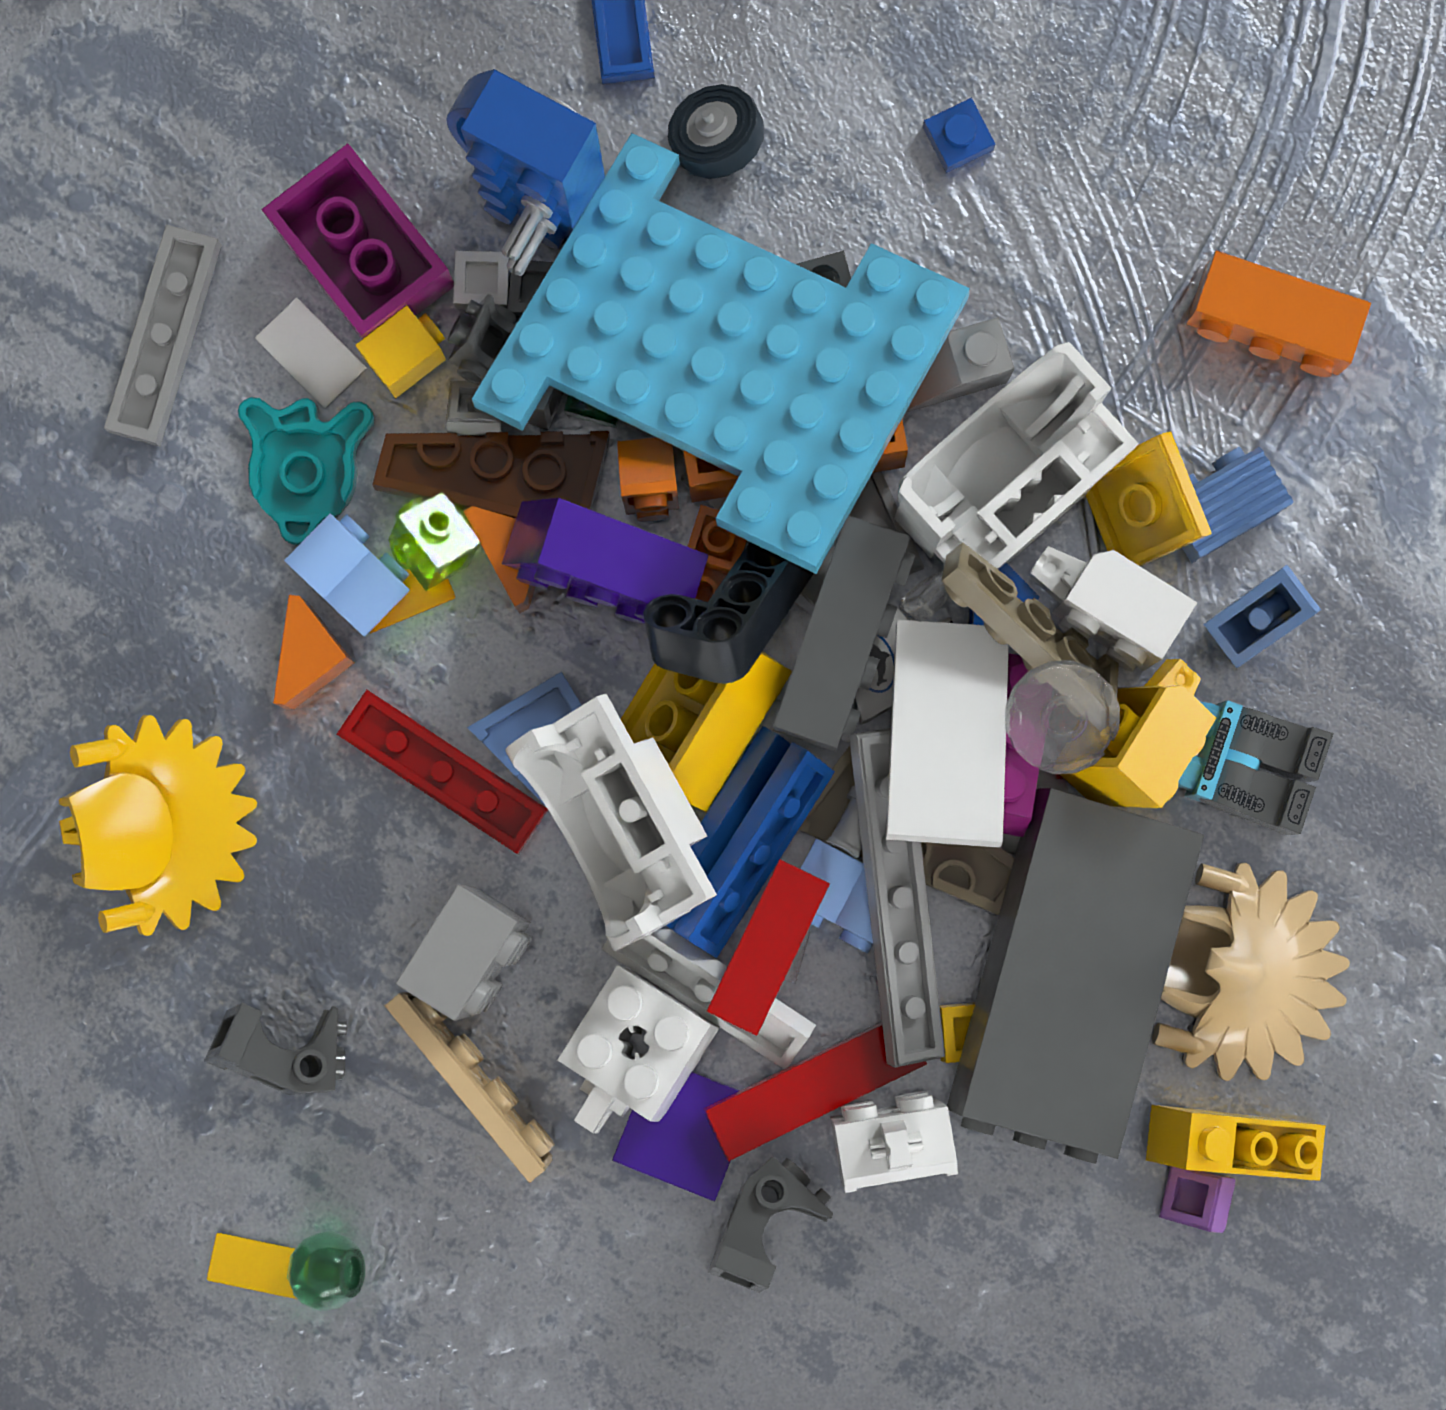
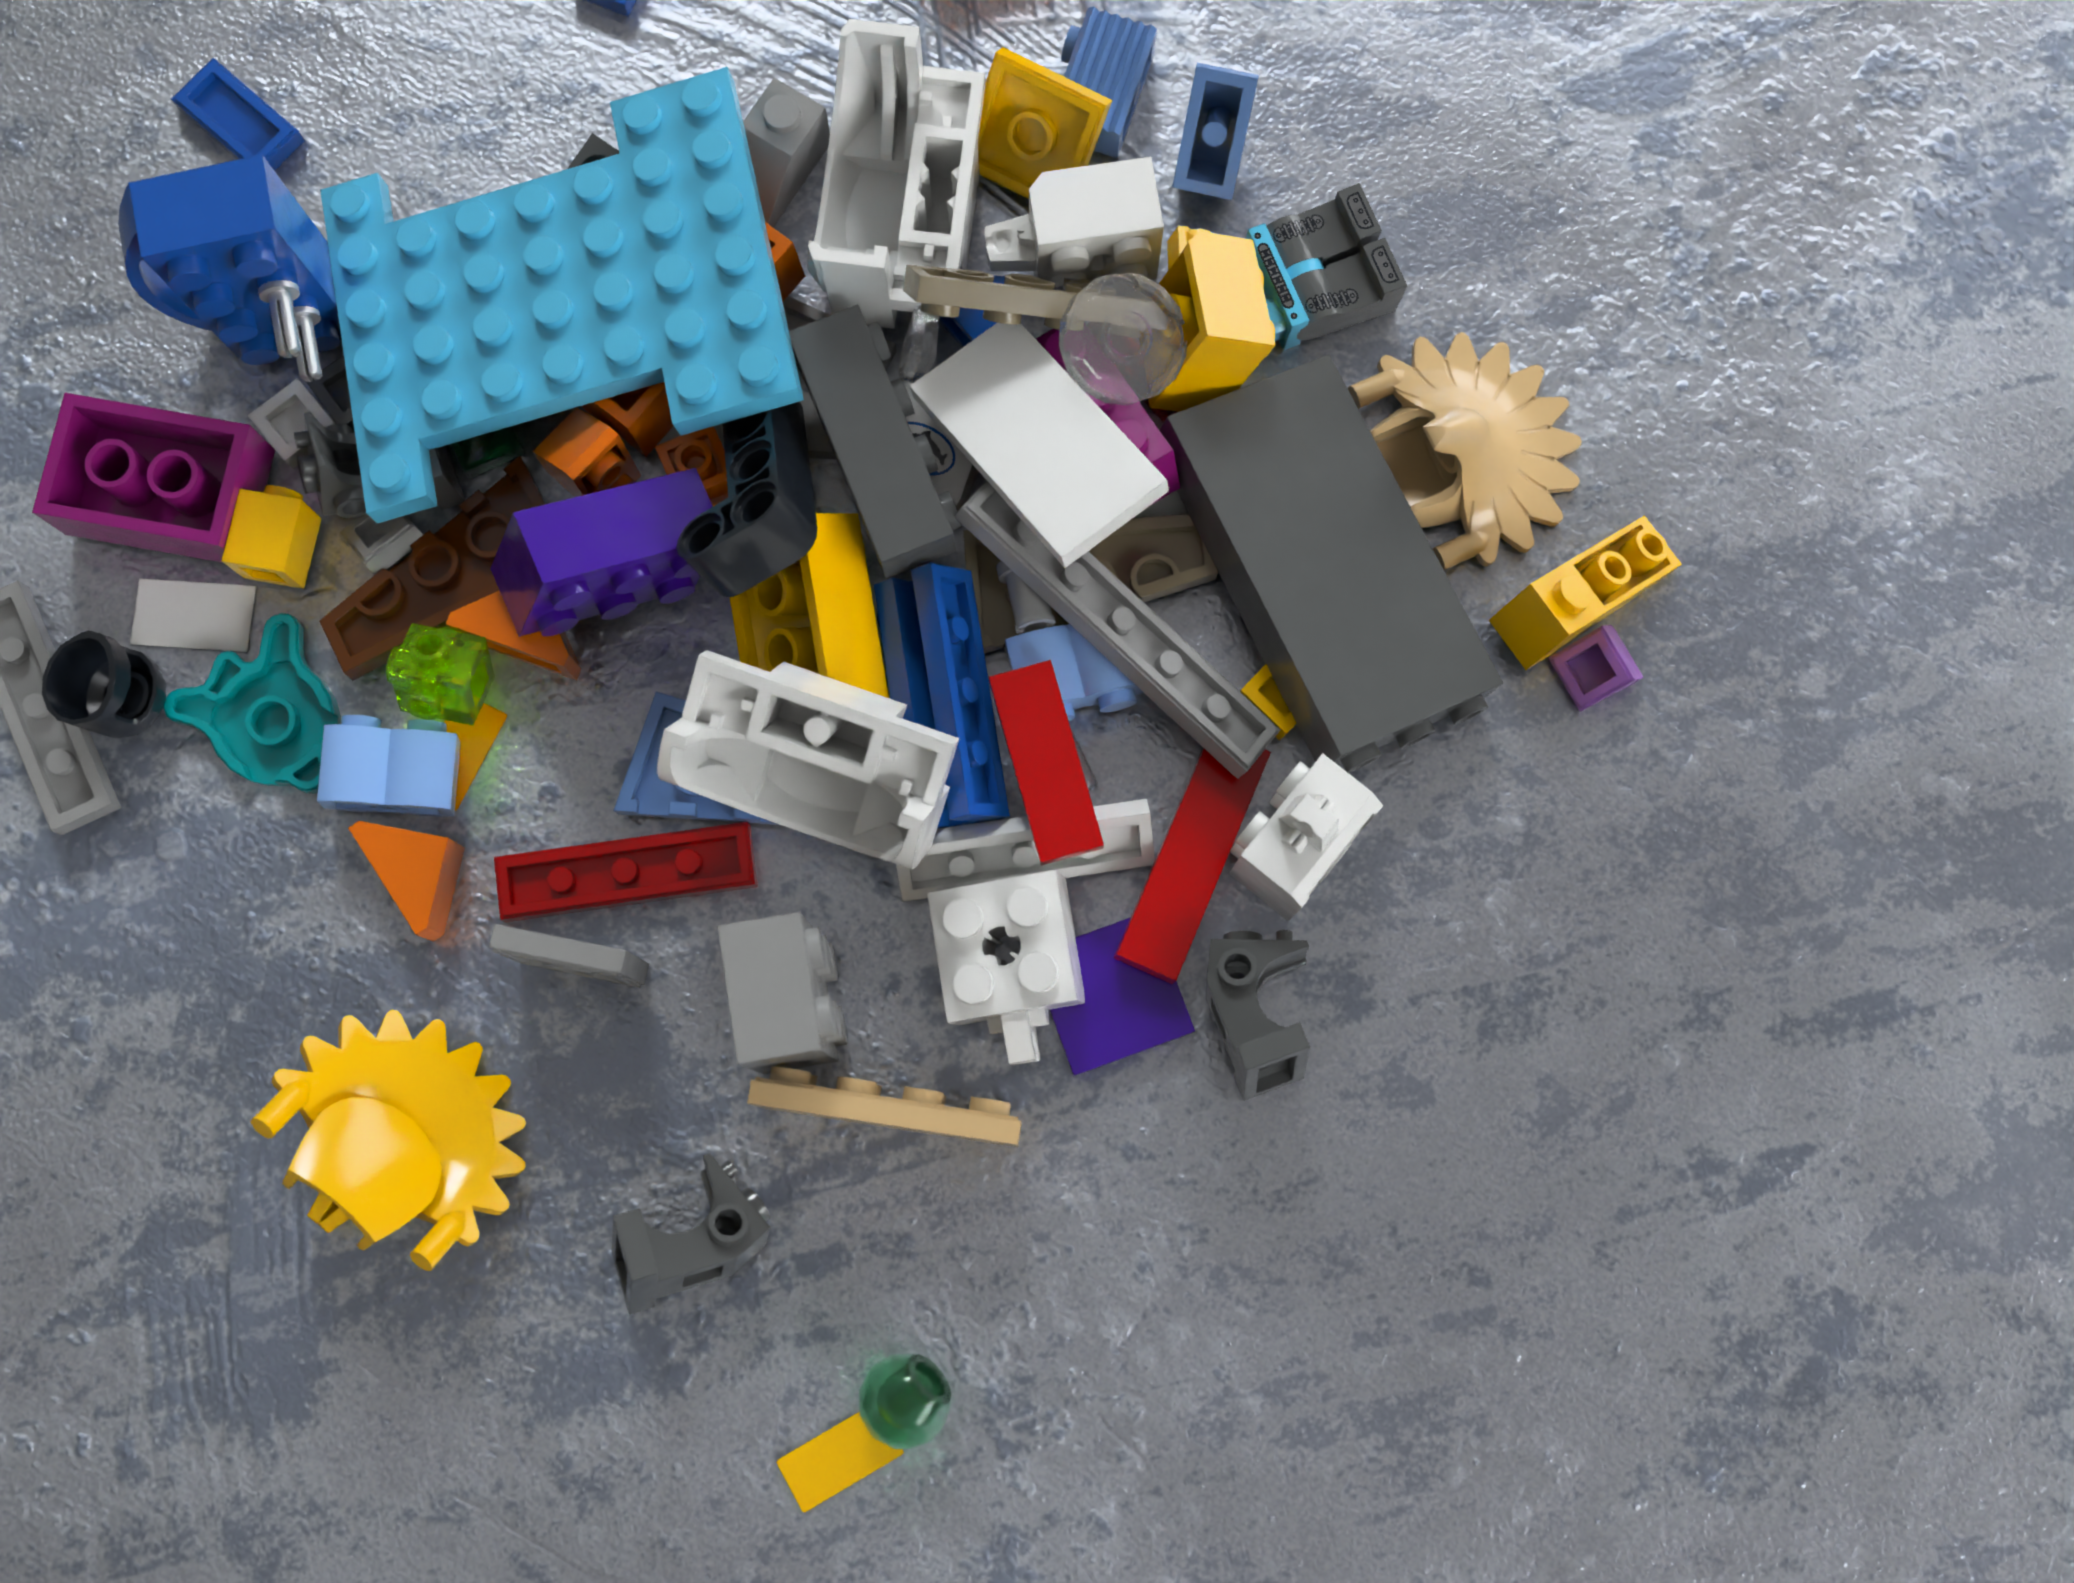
camera: 45 degrees left, 5 degrees down
black wheel [668,84,764,179] -> none
none -> black helmet [42,631,166,738]
none -> light grey tile [489,924,649,988]

